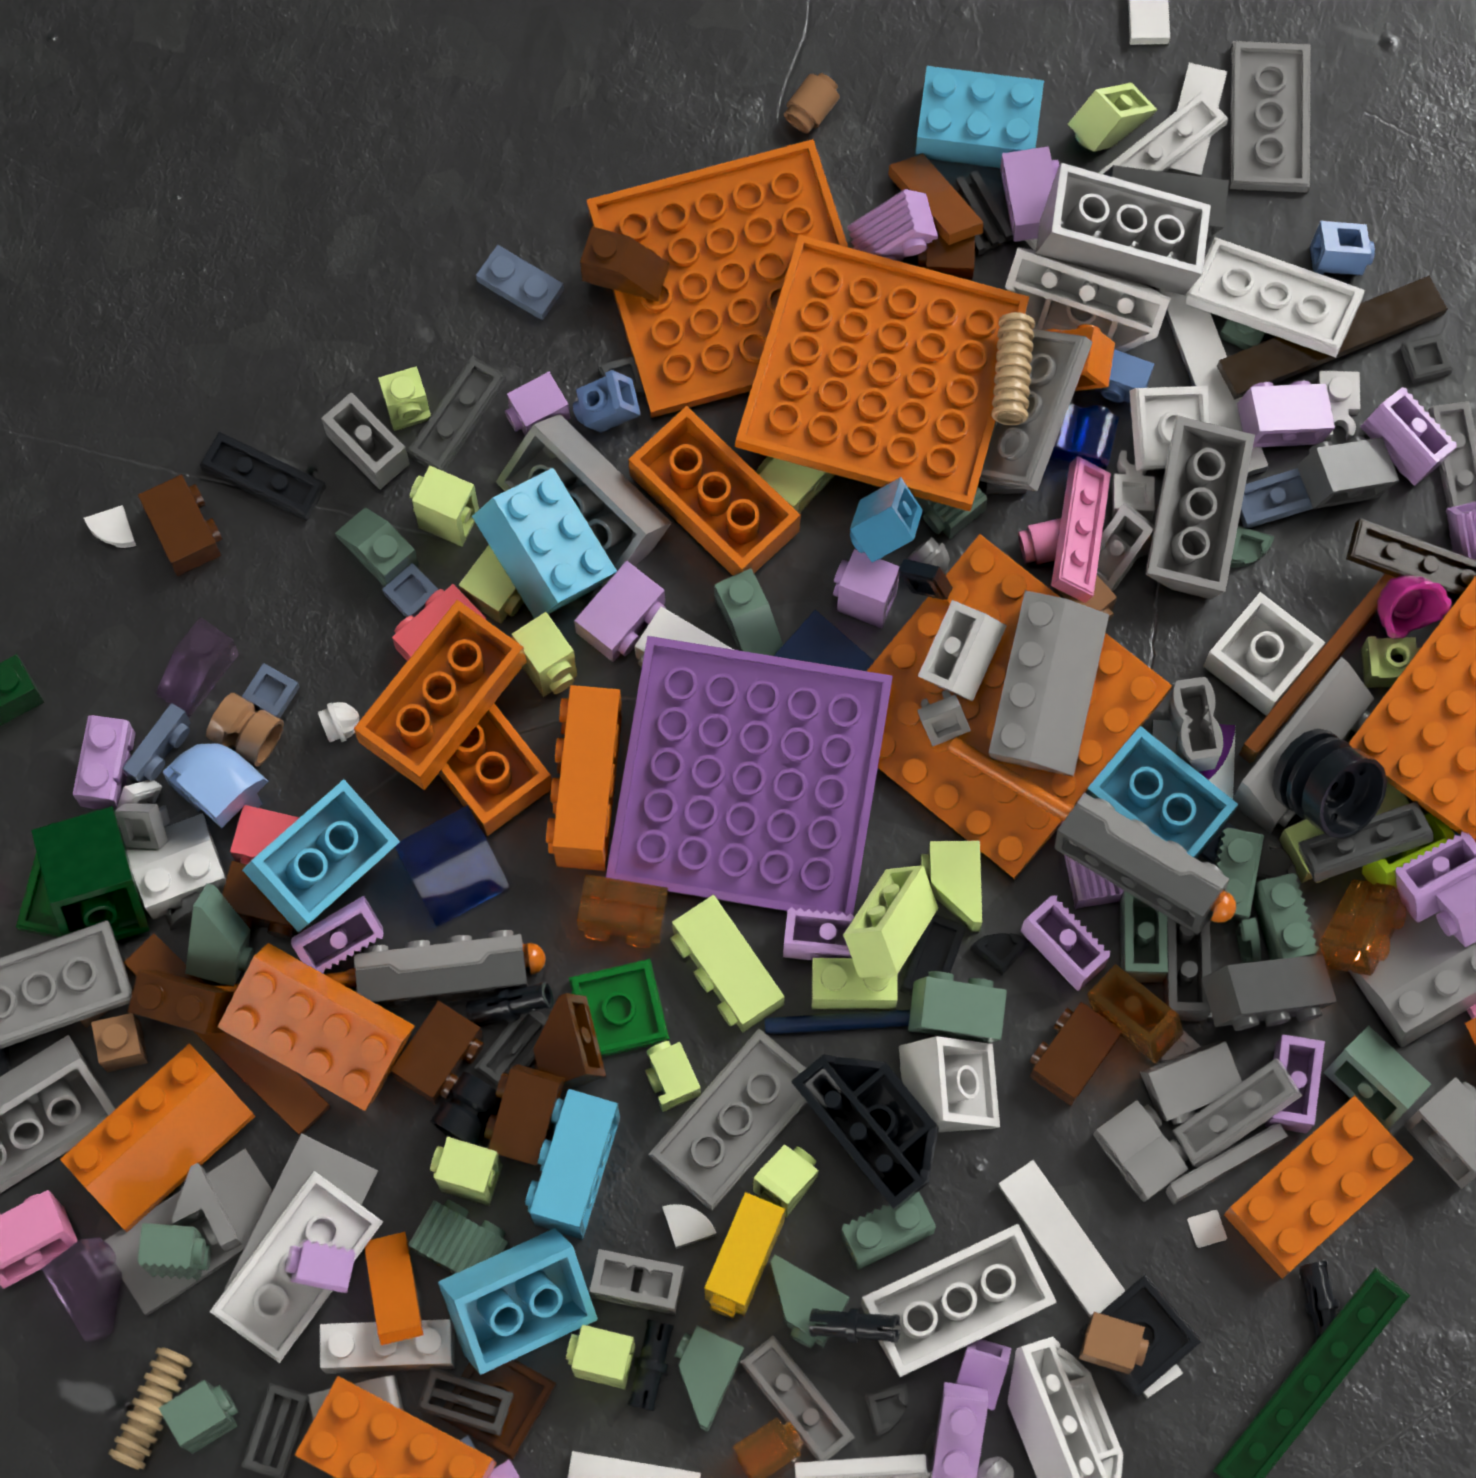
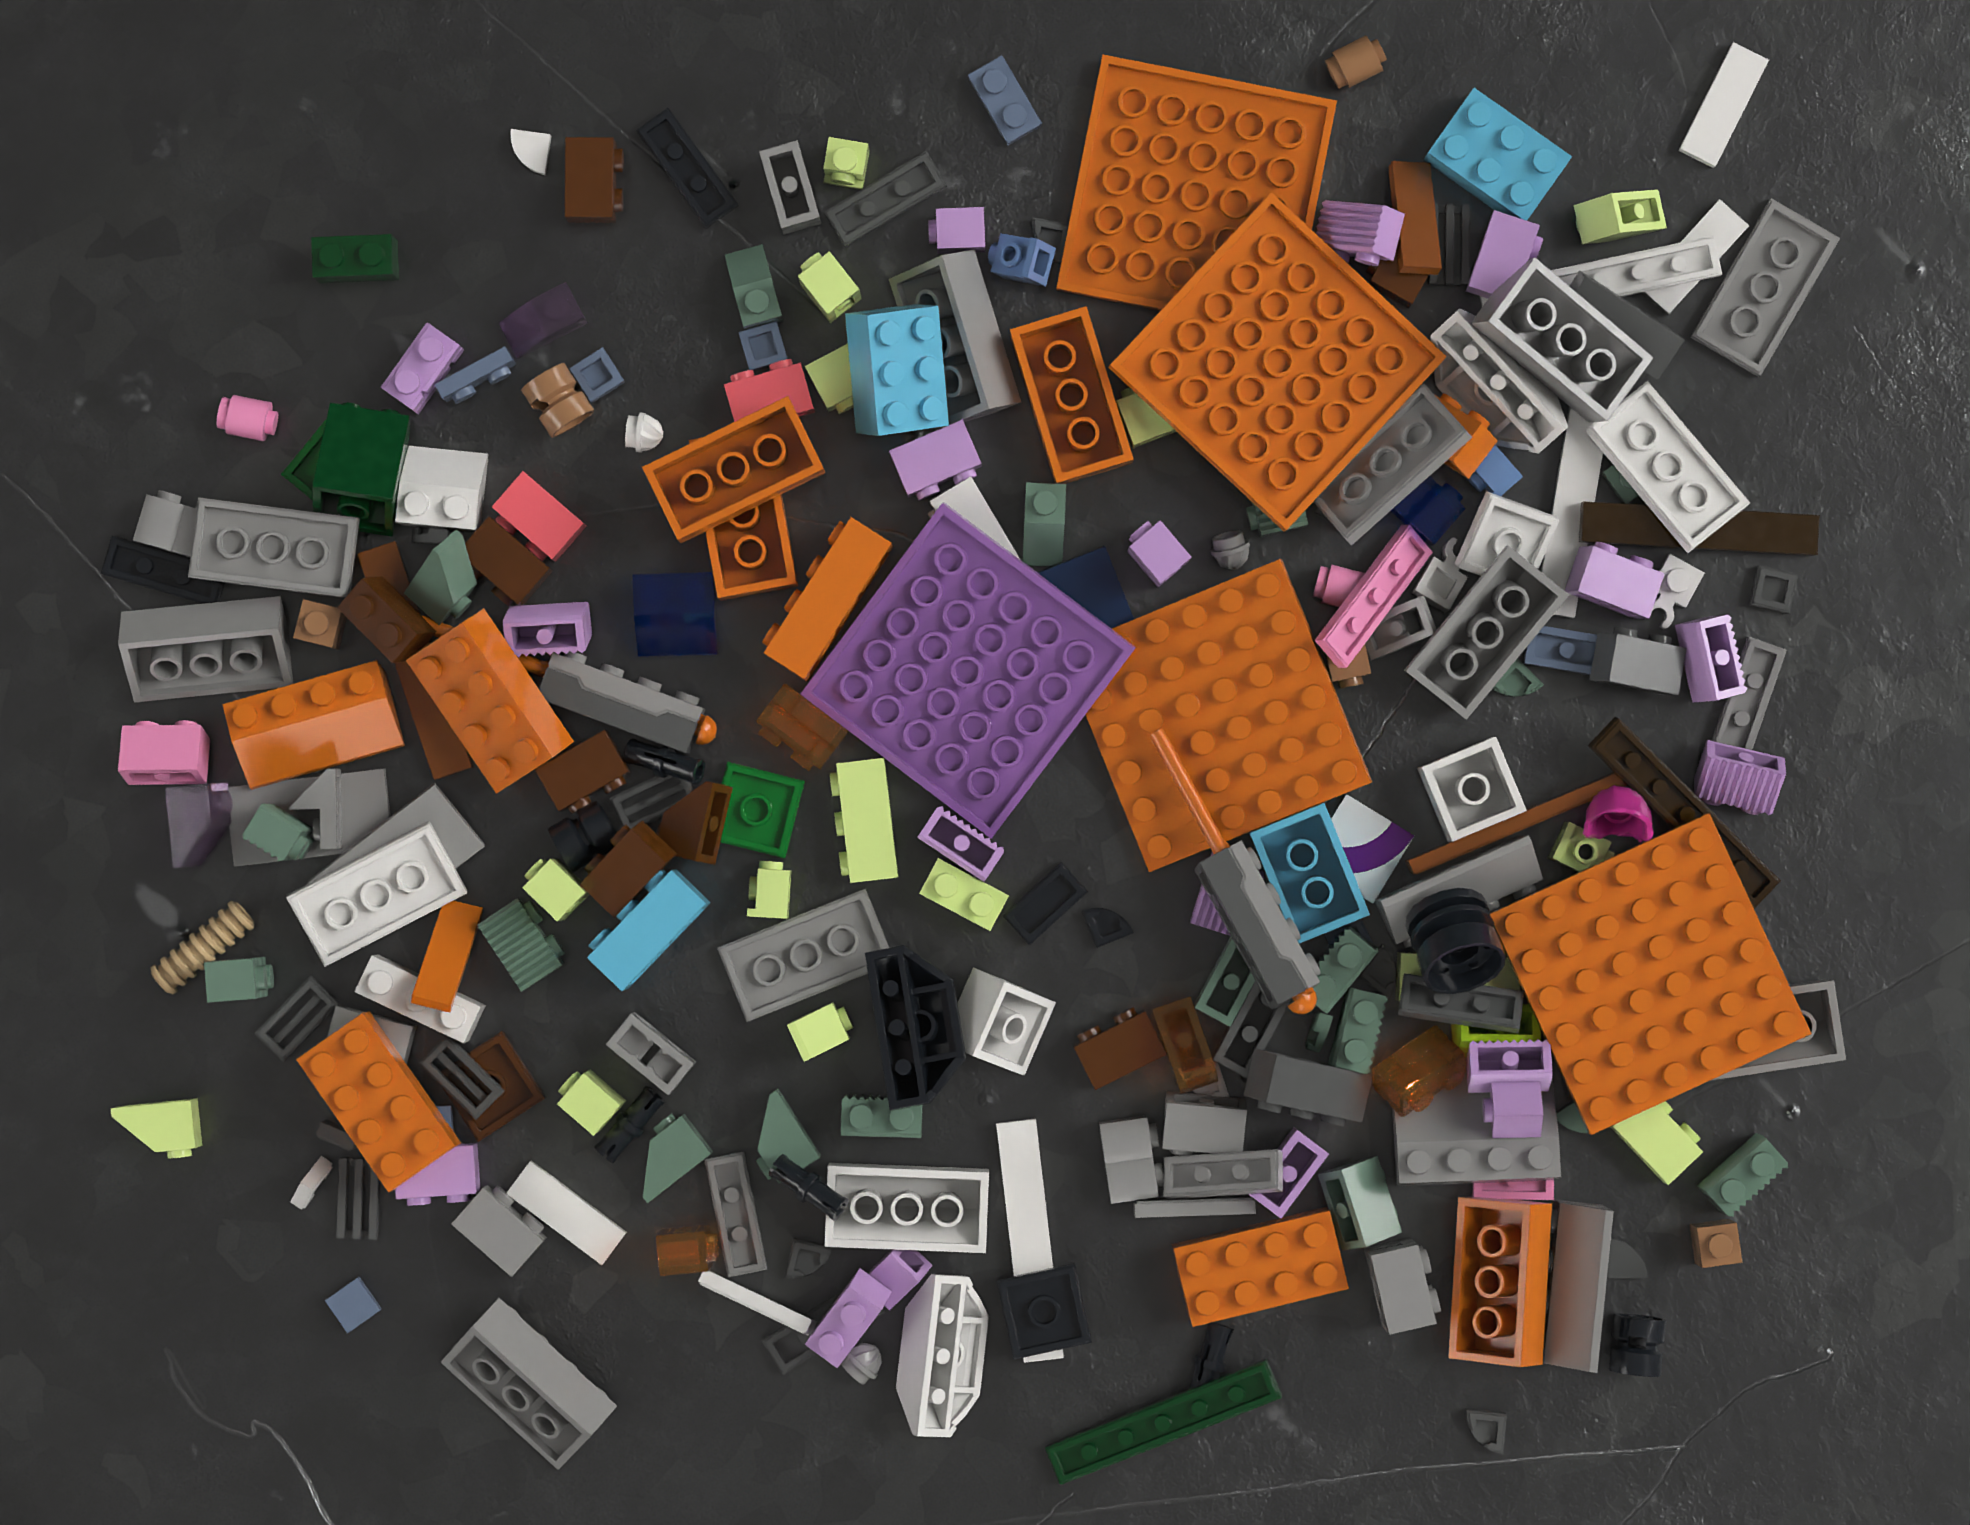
camera: 25 degrees right, 15 degrees up
white tile [115,780,162,825] -> none
light grey tile [115,803,171,849] -> none
light blue brick [163,743,268,828] -> none
medium azure brick [242,779,400,933] -> none
lavender brick [285,1239,356,1293] -> none
medium azure brick [438,1228,598,1375] -> none
yellowish green brick [512,612,577,697] -> none
reddish brown slope [580,226,670,302] -> none
white tile [662,1204,717,1249] -> none
yellow brick [704,1192,785,1318] -> none
dark blue bar [765,1009,911,1034] -> none
yellowish green brick [843,865,938,979] -> none
dark azure brick [850,477,923,563] -> none
black tile [898,559,953,600] -> none
sand green brick [908,971,1007,1044] -> none
light grey tile [917,690,971,746] -> none
white brick [918,600,1007,701] -> none
yellowish green slope [920,841,982,932] -> none
light grey slope [989,590,1109,777] -> none
tan piece [991,312,1035,425] -> none
lavender brick [1020,896,1110,991] -> none
medium nougat brick [1079,1312,1149,1374] -> none
light grey brick [1168,677,1223,772] -> none
white sticker [1187,1210,1227,1248] -> none
medium blue brick [1309,221,1375,275] -> none

